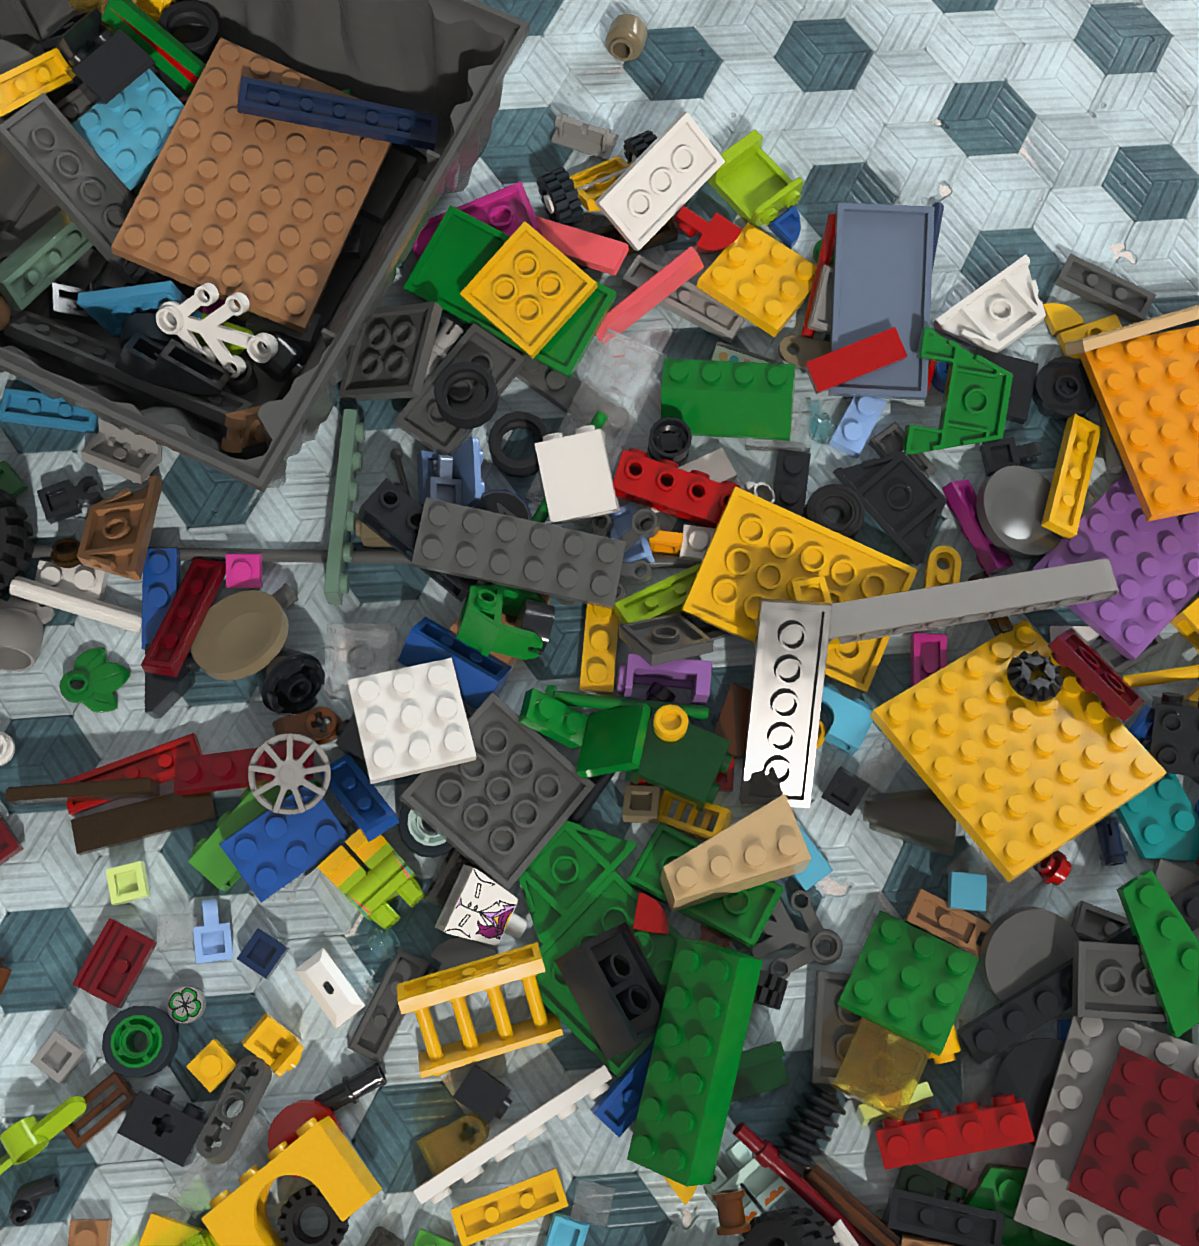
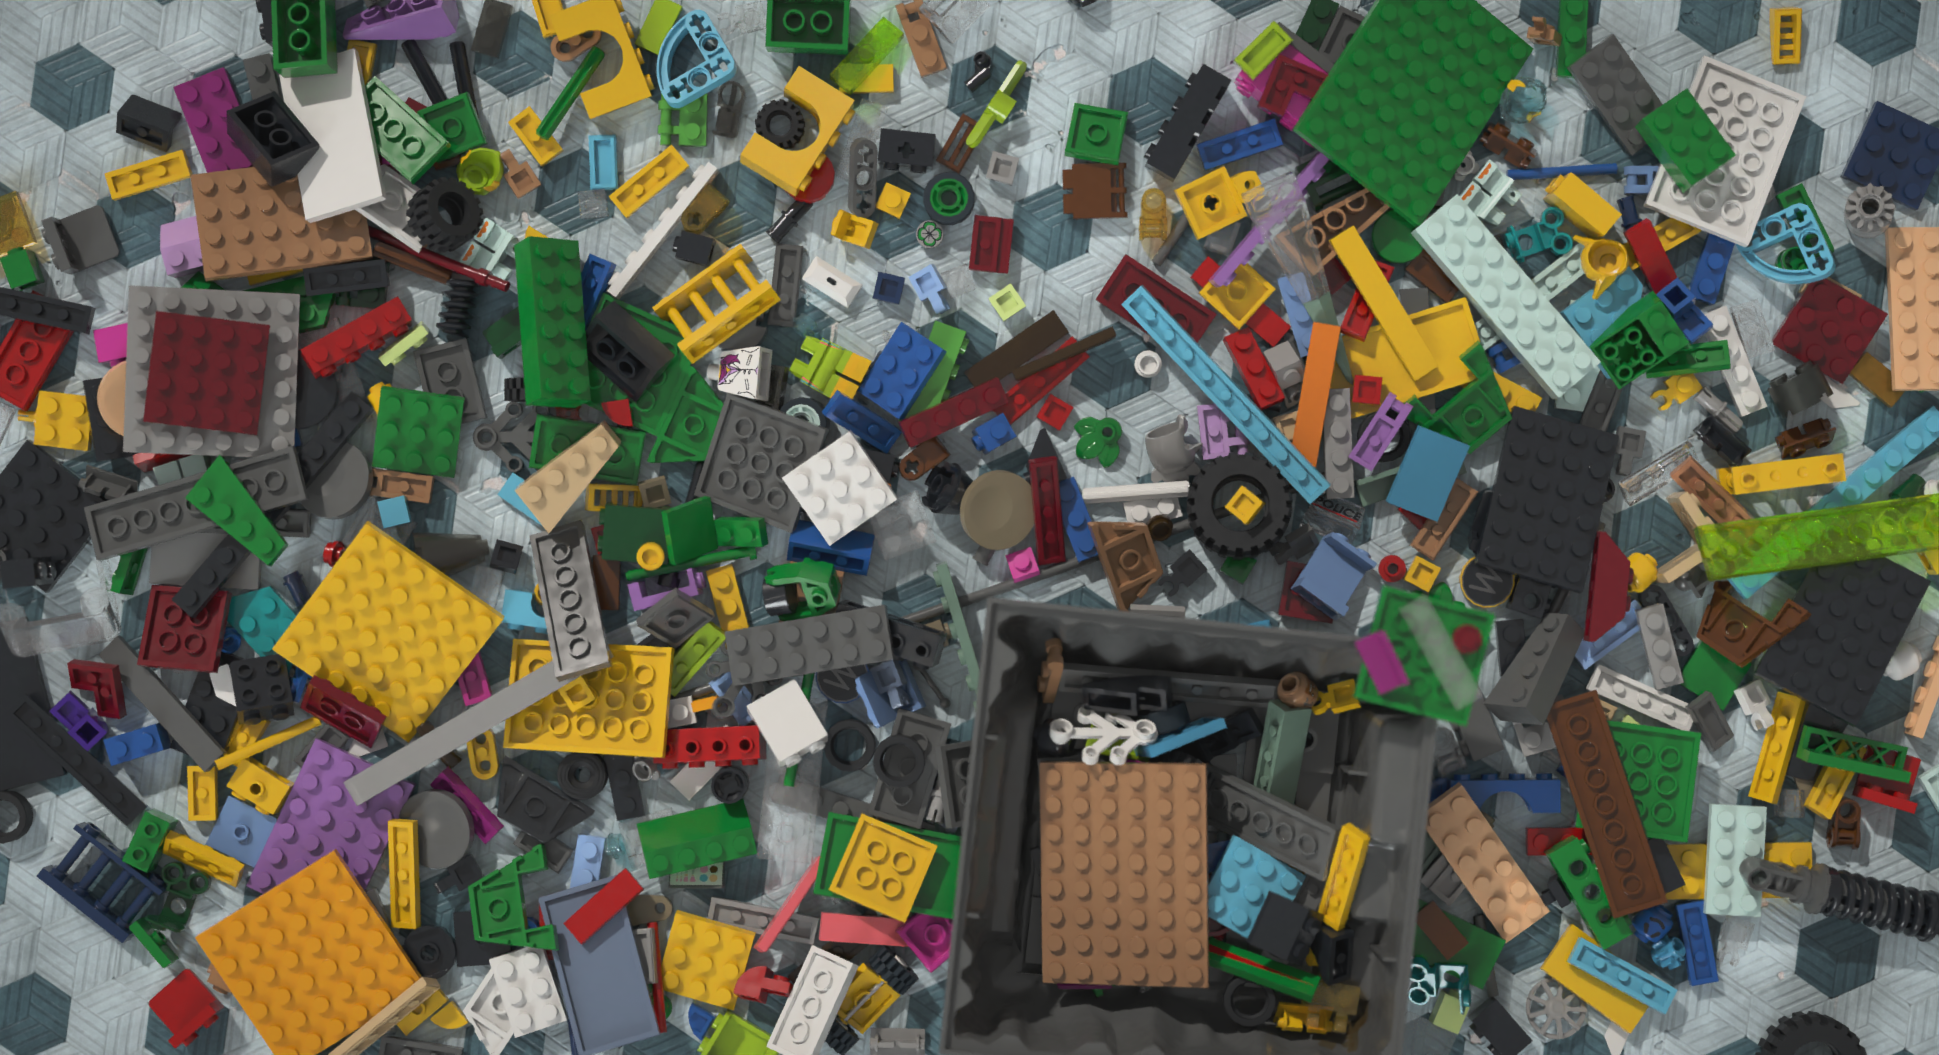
camera: 160 degrees right, 15 degrees up
dark blue plate [237,76,439,151] -> none
light grey wheel [248,733,331,815] -> none
reddish brown bush [711,1188,751,1235] -> none
clear yellow plate [832,1018,931,1122] -> none
black gear [1007,650,1064,702] -> none
none -> white plate [489,947,569,1038]
none -> blue bracket [971,413,1017,455]
none -> red tile [1037,393,1074,431]

